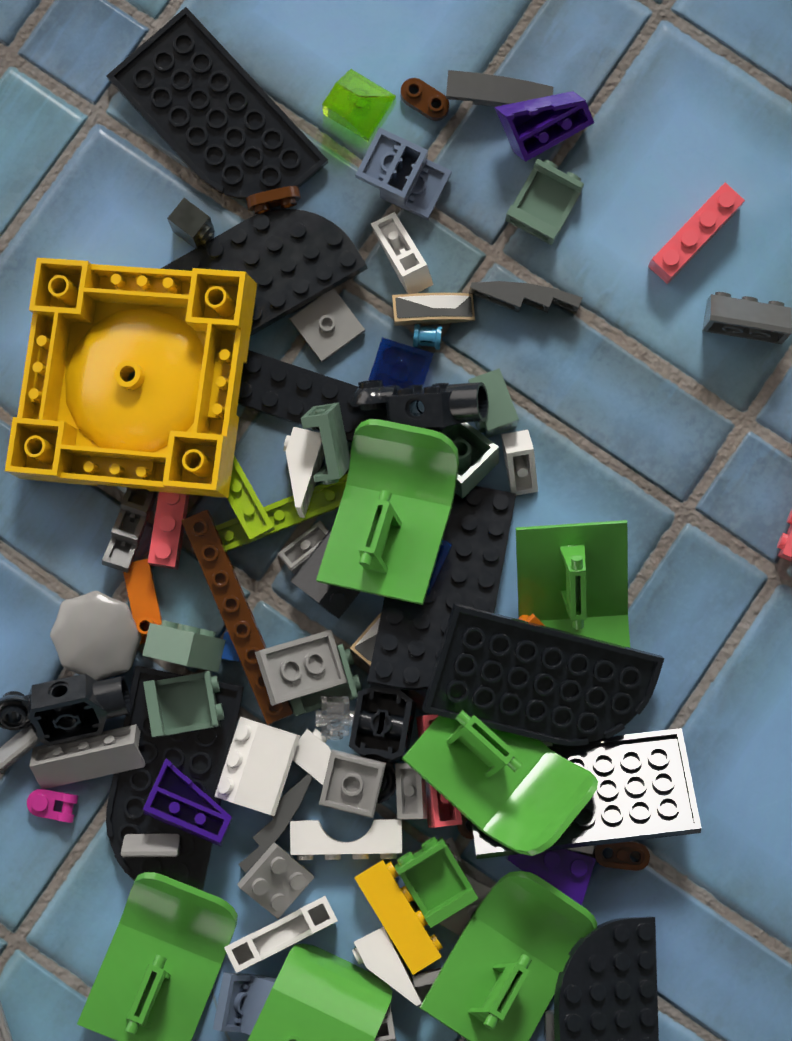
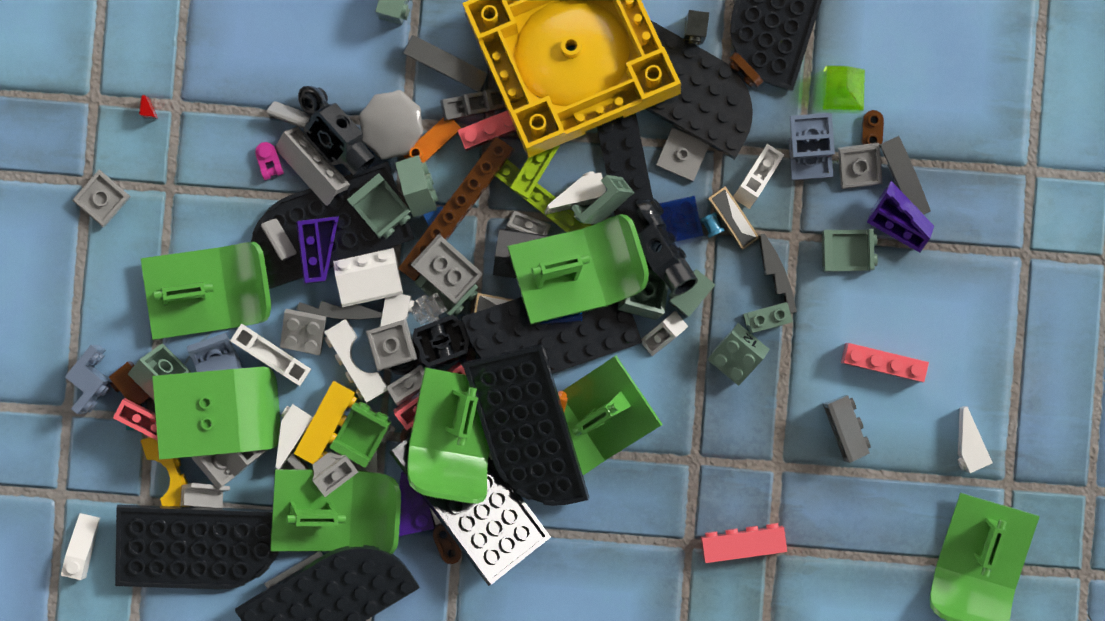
camera: 60 degrees right, 5 degrees up
none -> light grey slope [312,451,358,497]
none -> dark grey slope [403,35,488,92]
none -> sand green brick [707,323,770,386]
none -> sand green panel [743,302,793,333]
none -> light grey plate [838,143,883,189]

